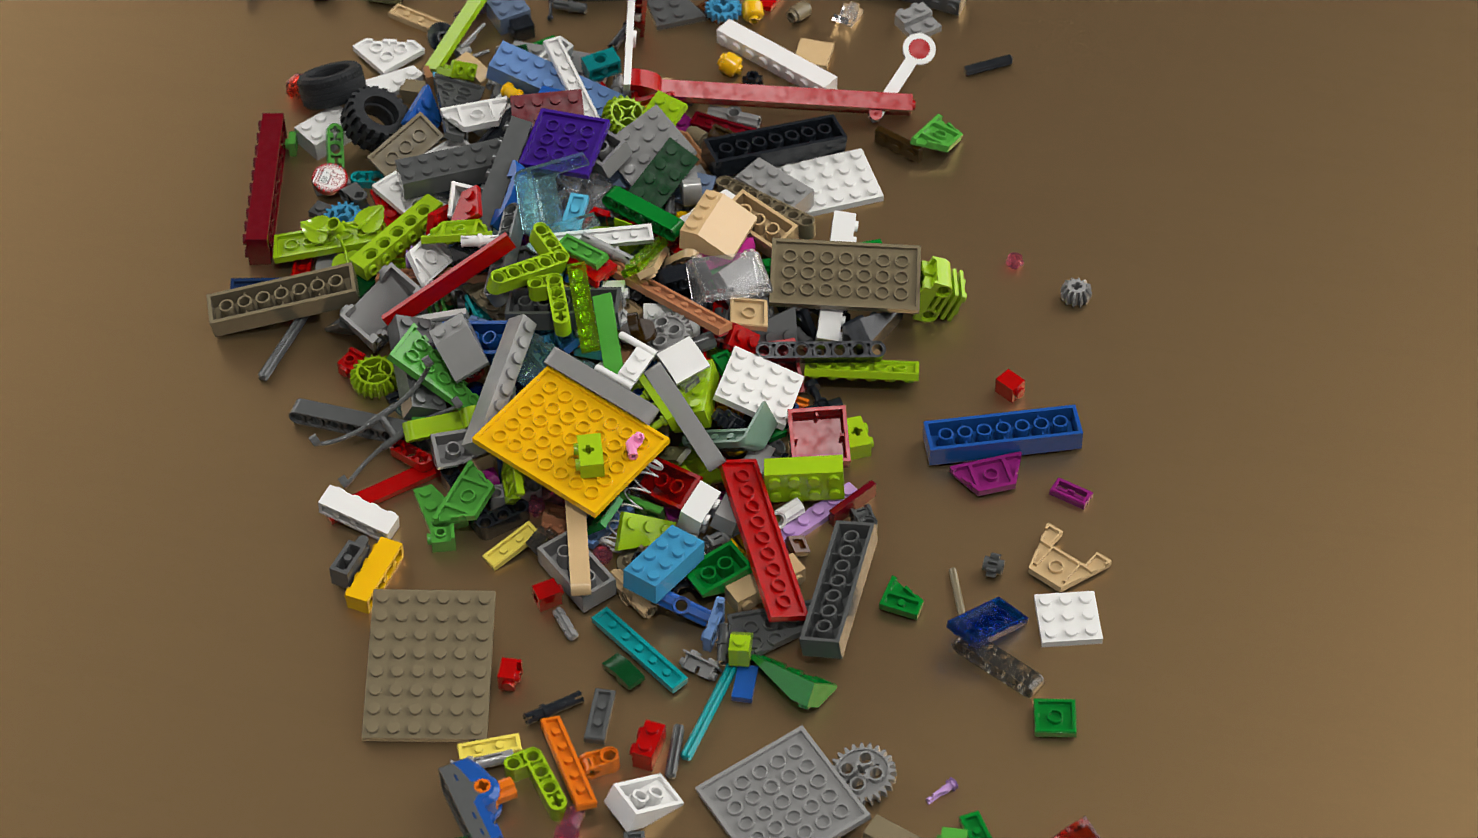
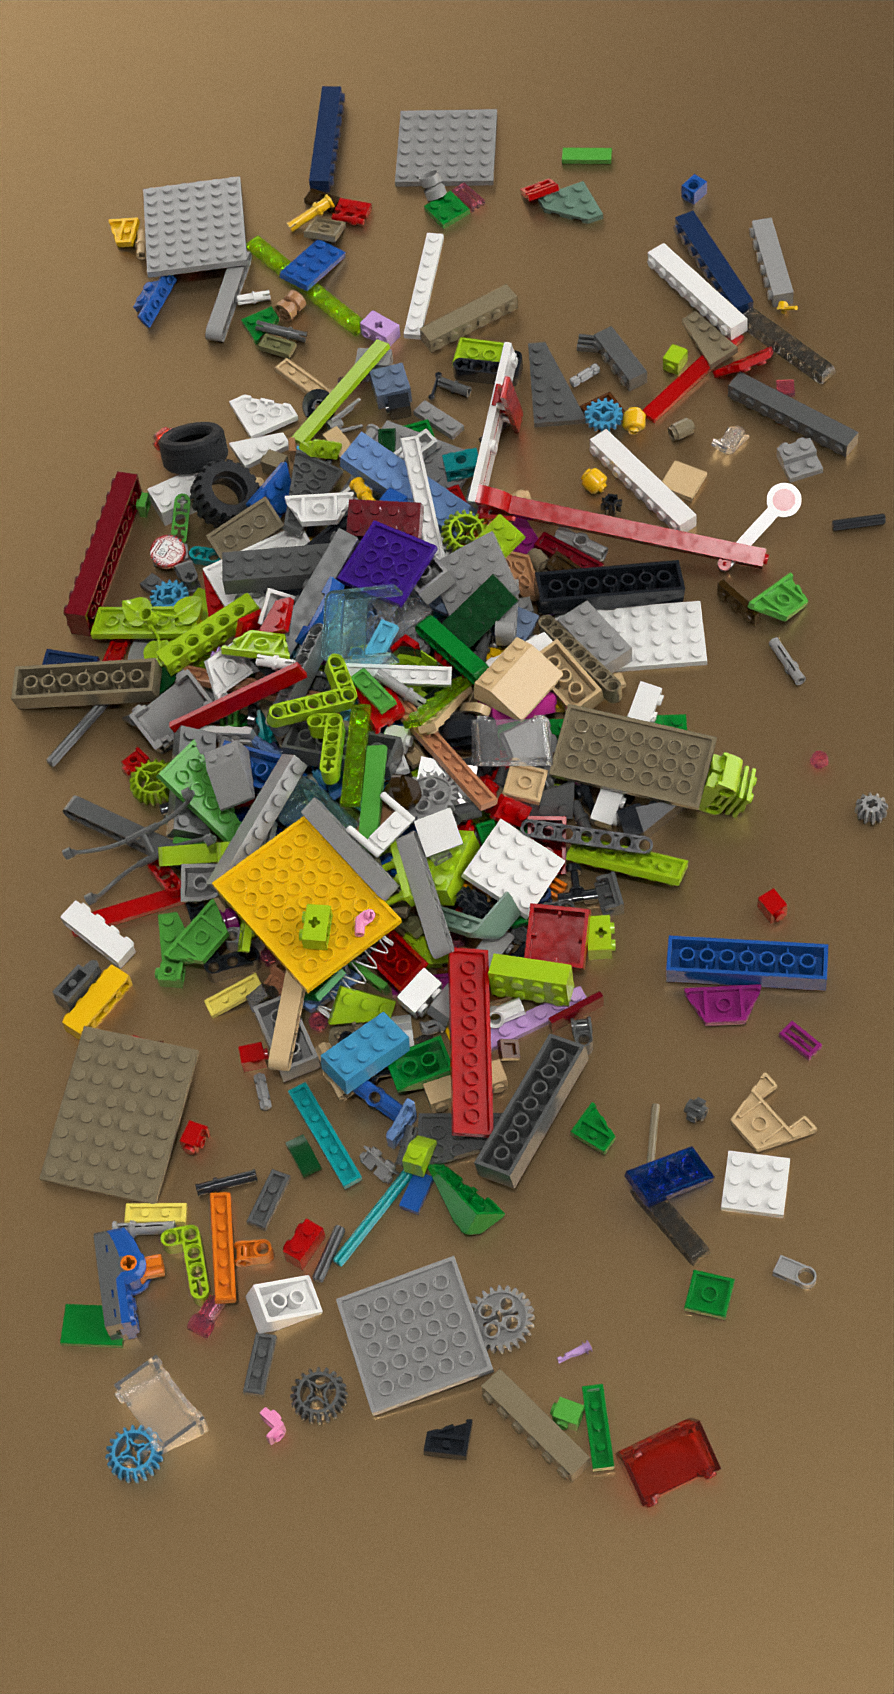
camera: 20 degrees right, 10 degrees up
none -> light grey plate [413,400,464,440]
none -> dark grey hinge [594,871,624,917]
none -> light grey pin [769,637,806,685]
none -> light grey piece [772,1255,817,1289]

